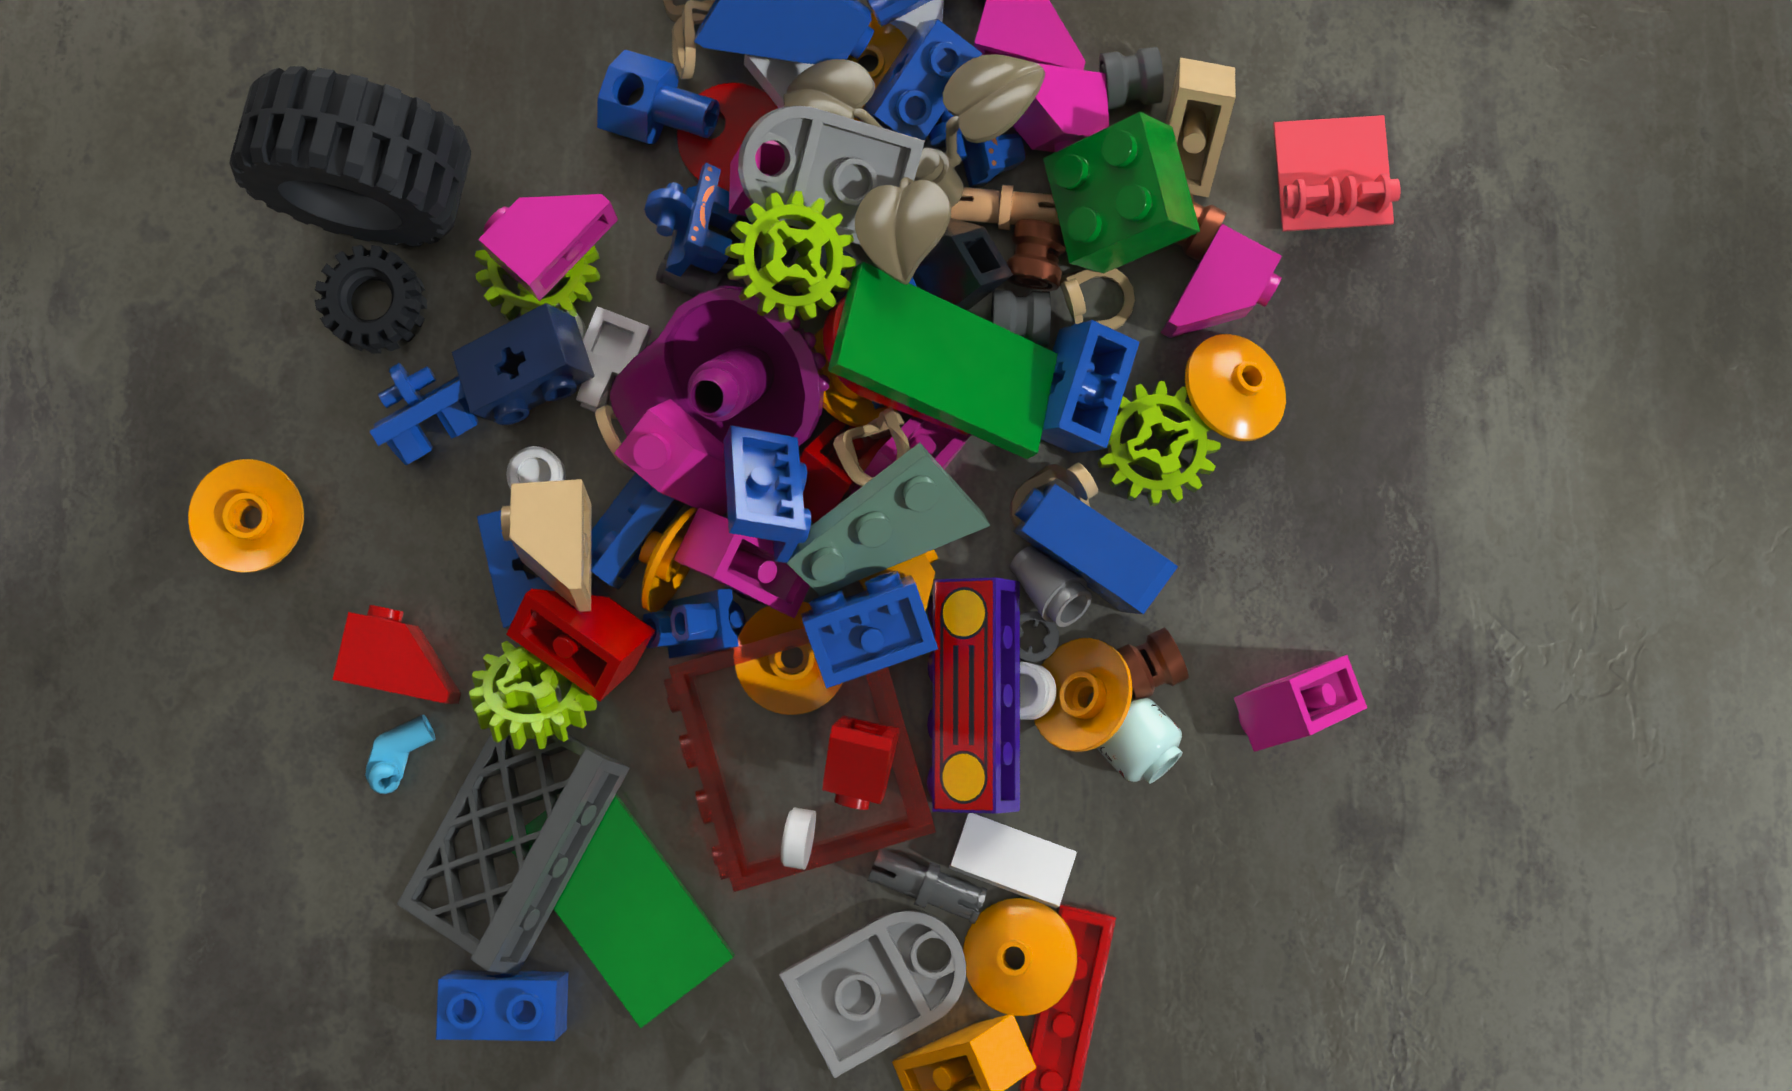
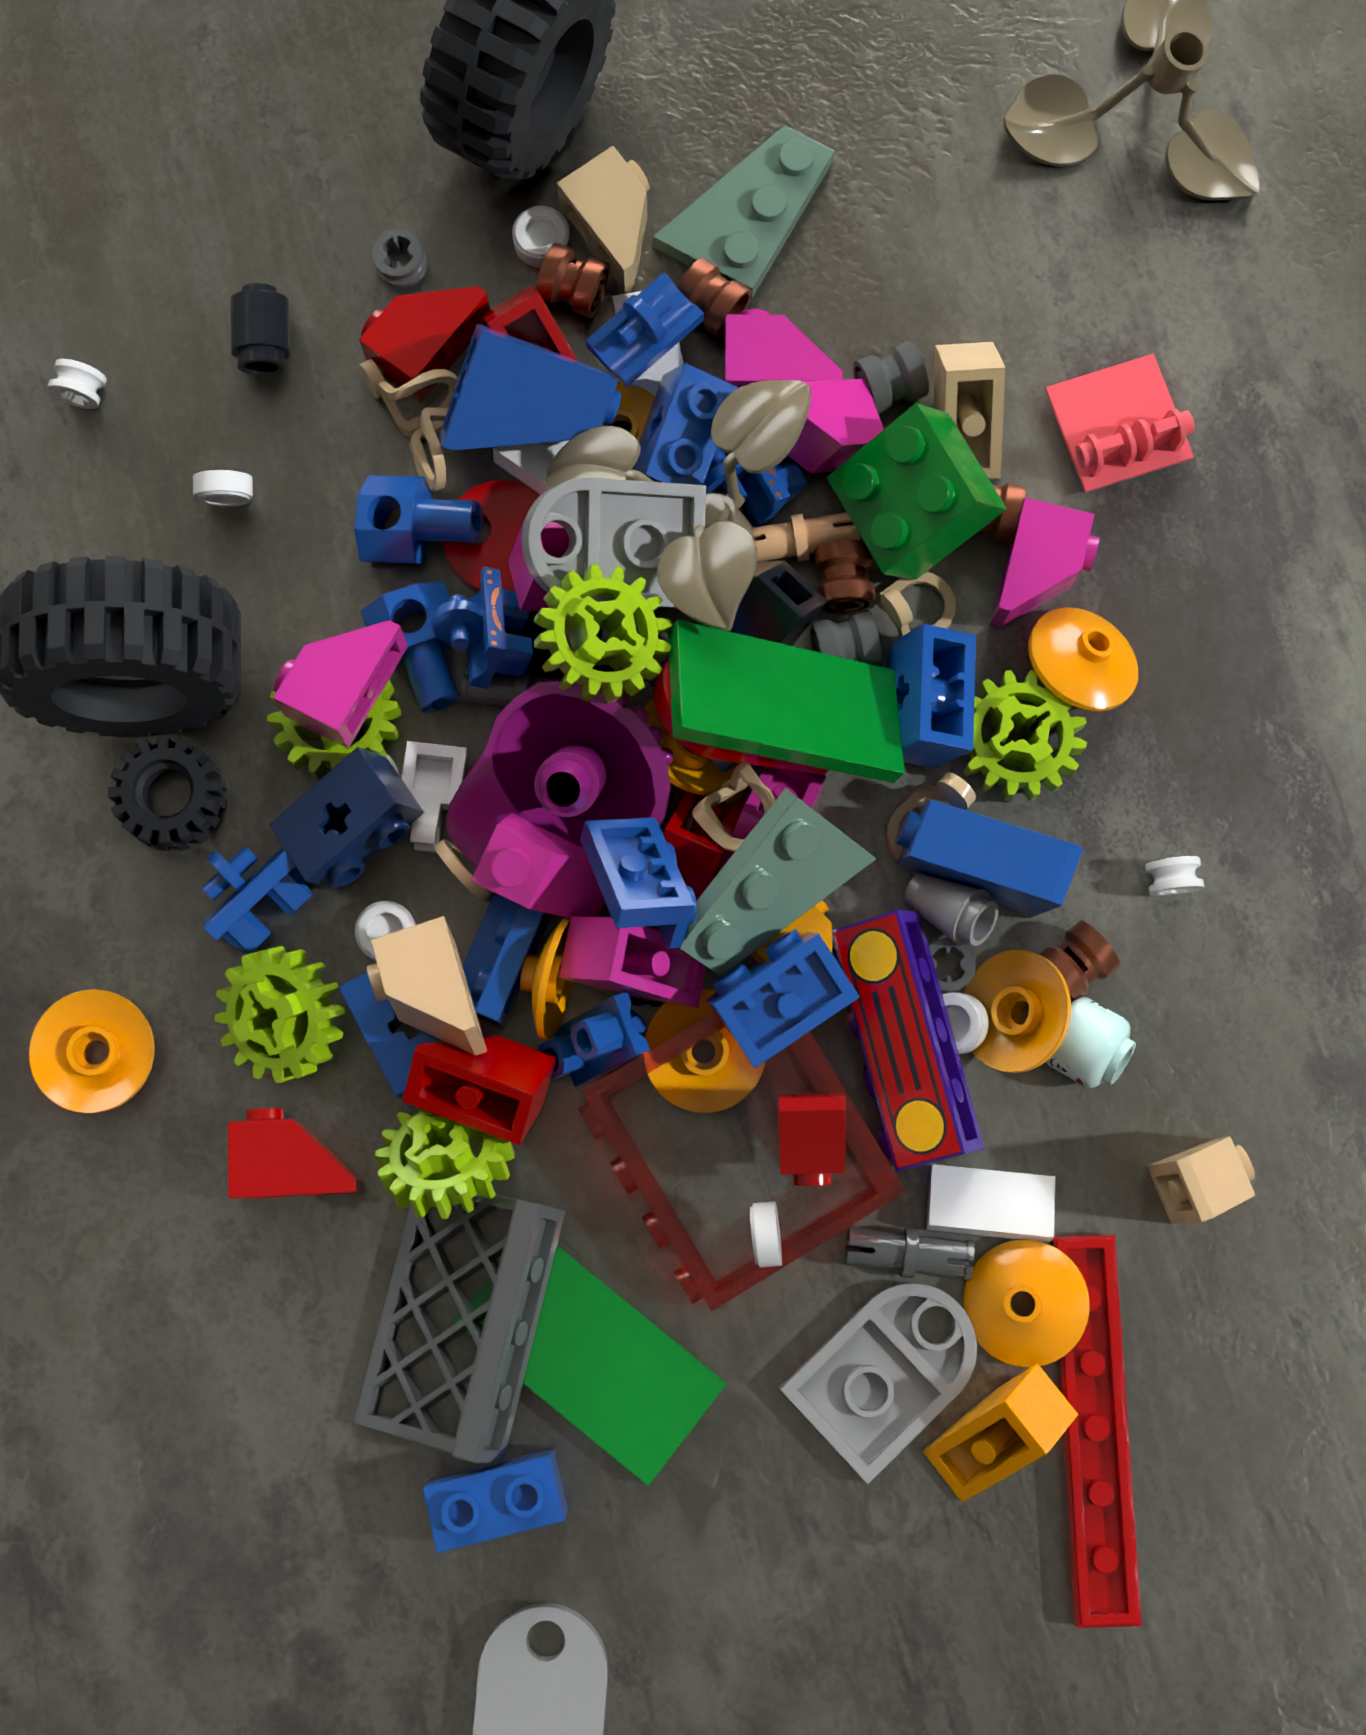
camera: 15 degrees left, 5 degrees down
medium azure arm [365,714,436,794] -> none
dark pink slope [1233,655,1367,752] -> none
none -> white tile [193,470,253,507]
none -> lime gear [214,946,345,1083]
none -> blue piece [360,582,460,713]
none -> white bush [1145,856,1205,896]
none -> tan slope [1147,1136,1255,1224]

